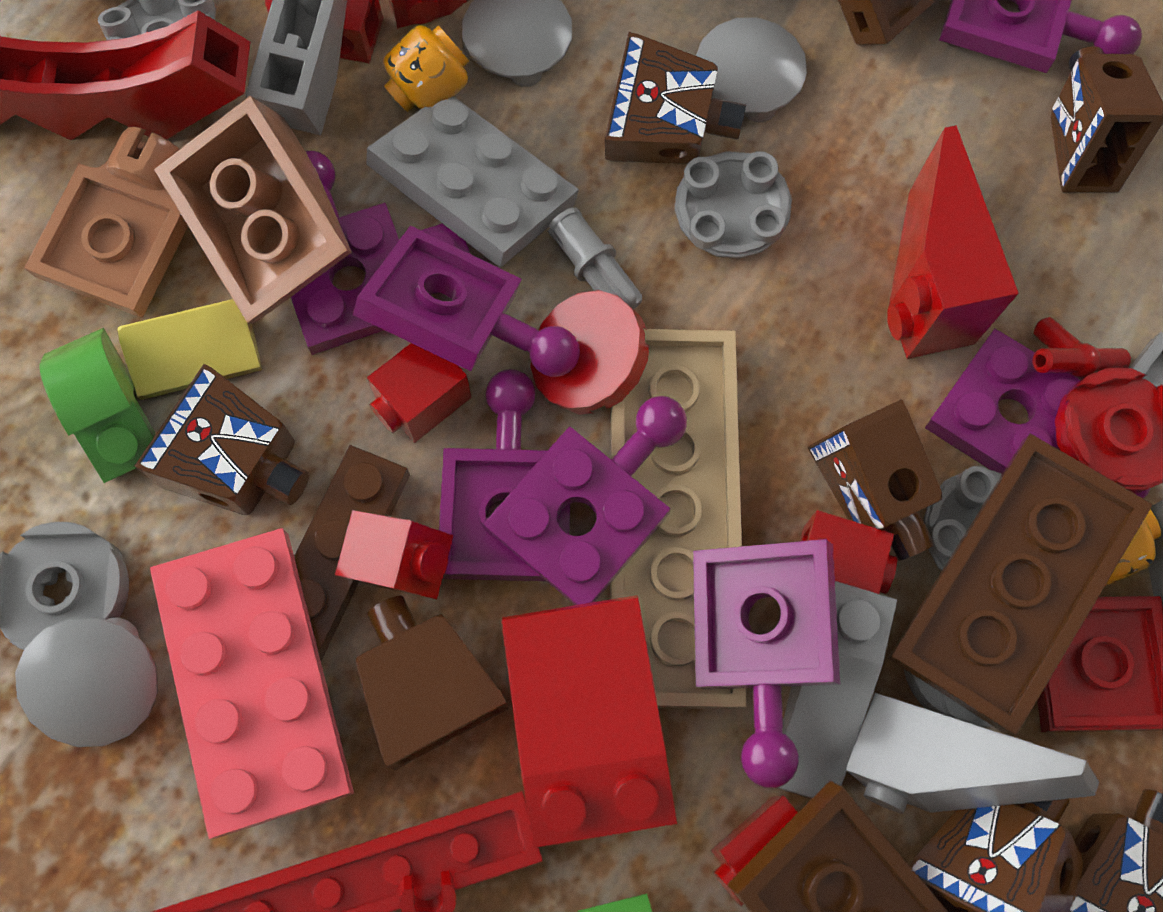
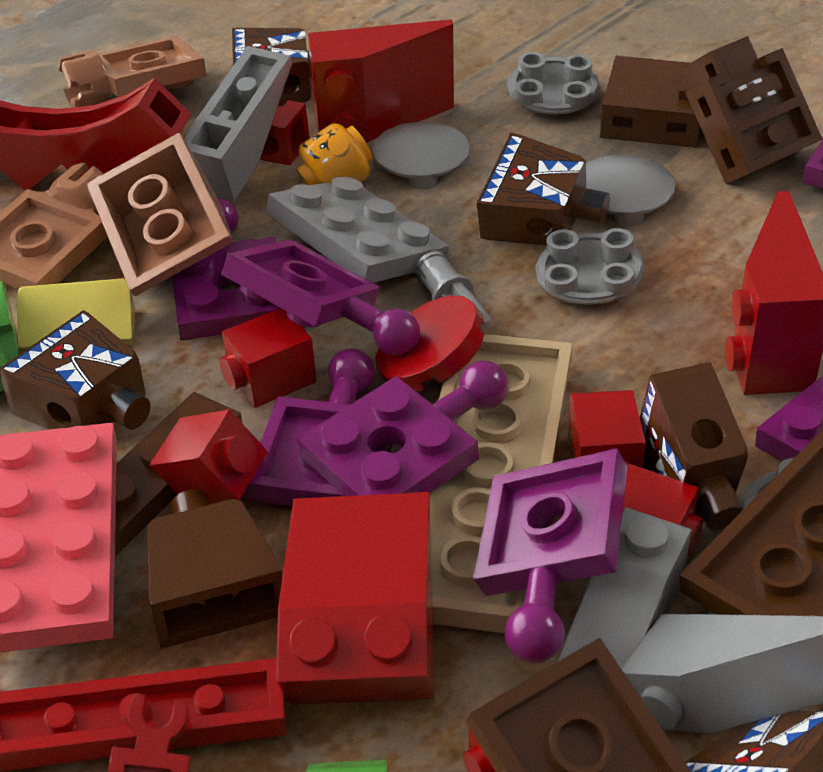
camera: 15 degrees right, 30 degrees down
none -> red brick [568,390,646,468]

